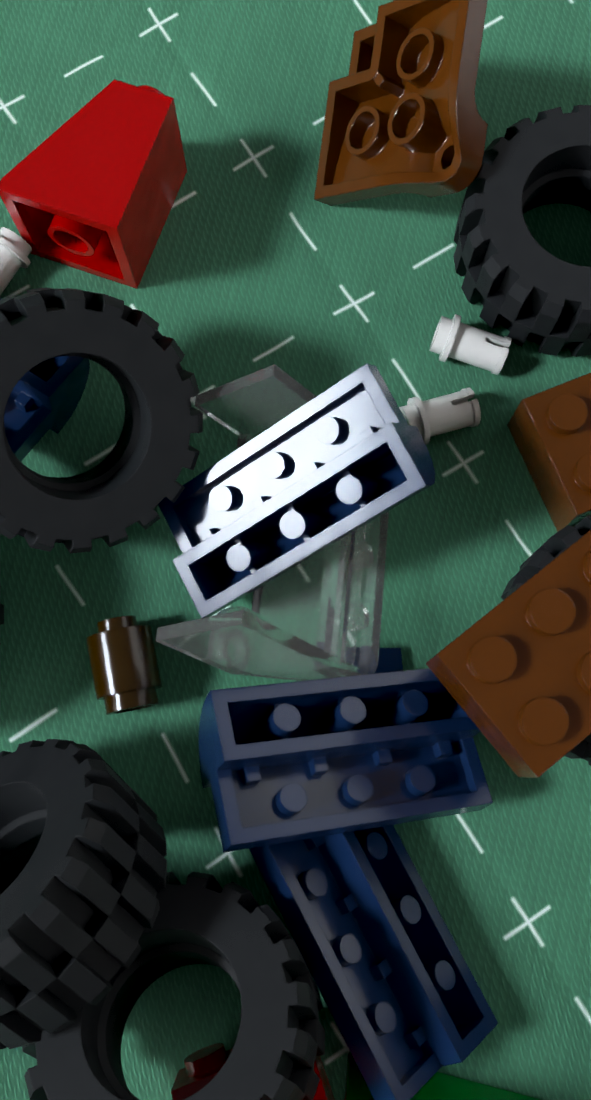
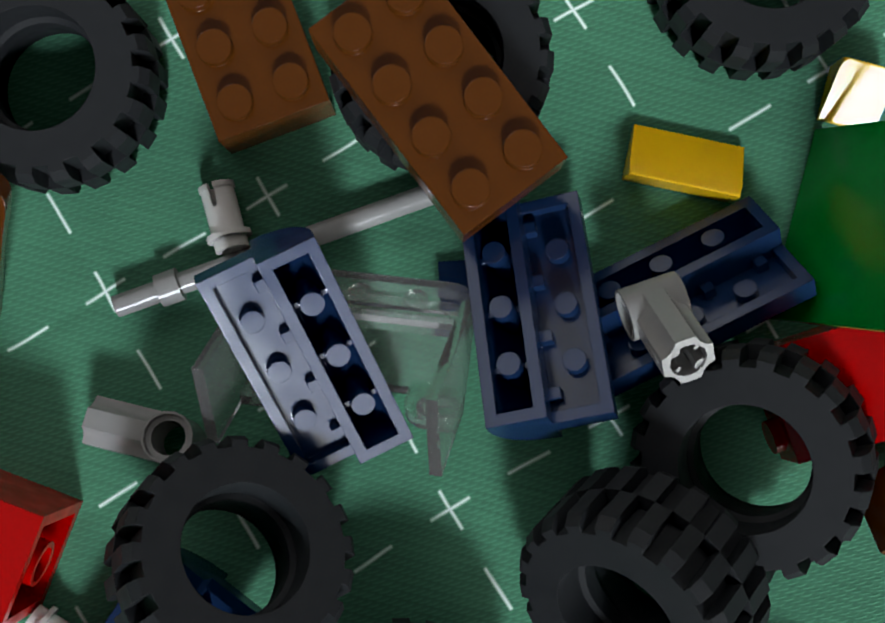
camera: 90 degrees left, 10 degrees up
dark brown brick [86,615,162,715] -> none
white pin [429,314,512,375] -> none
none -> light grey piece [81,395,207,464]
none -> light grey bar [111,186,434,317]
none -> light grey piece [615,271,715,384]
none -> yellow slope [622,124,744,203]

